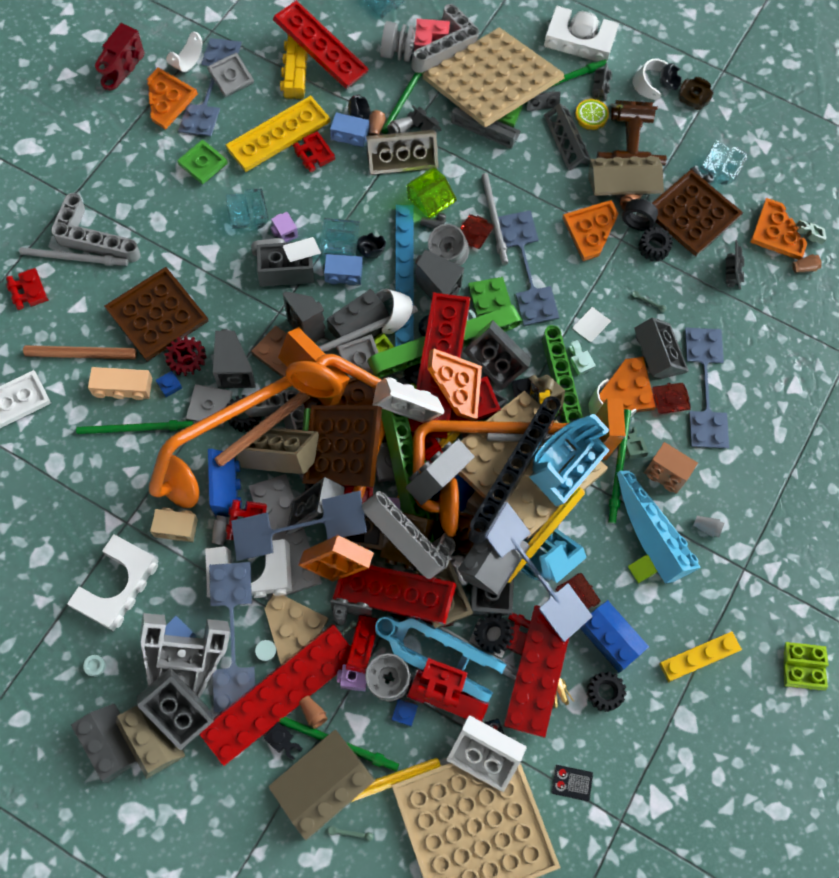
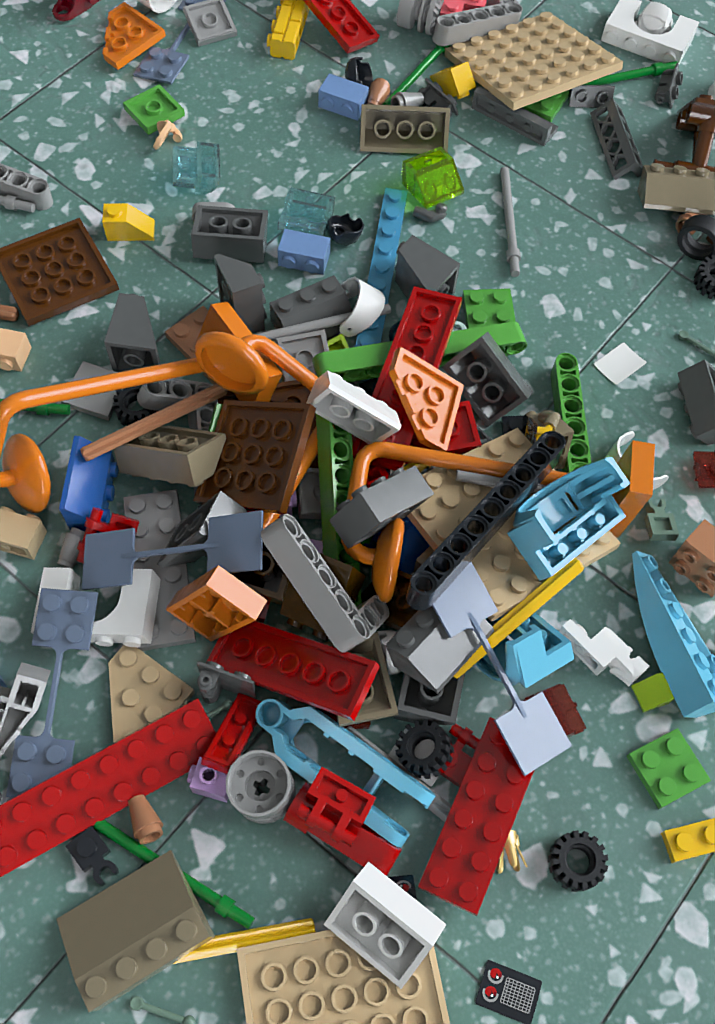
camera: 10 degrees right, 5 degrees down
blue plate [156,371,182,397] -> none
dark red gear [164,336,207,376] -> none
yellow plate [226,95,331,172] -> none
light aqua tile [255,640,277,662] -> none
lavender brick [270,212,298,243] -> none
white sticker [283,237,321,262] -> none
red plate [293,131,335,172] -> none
blue plate [392,699,418,727] -> none
light grey wheel [428,224,469,266] -> none
clear red piece [460,214,494,249] -> none
sand blue hinge [498,210,559,326] -> none
orange plate [563,200,618,261] -> none
light aqua plate [569,340,596,376] -> none
tile [575,99,609,130] -> none
blue slope [580,600,649,673] -> none
orange plate [599,357,656,412] -> none
green bar [608,409,631,523] -> none
none -> yellow slope [102,203,155,241]
none -> light nougat piece [153,120,182,150]
none -> yellow slope [430,61,476,99]
none -> white plate [559,619,649,687]
none -> bright green plate [626,728,711,809]

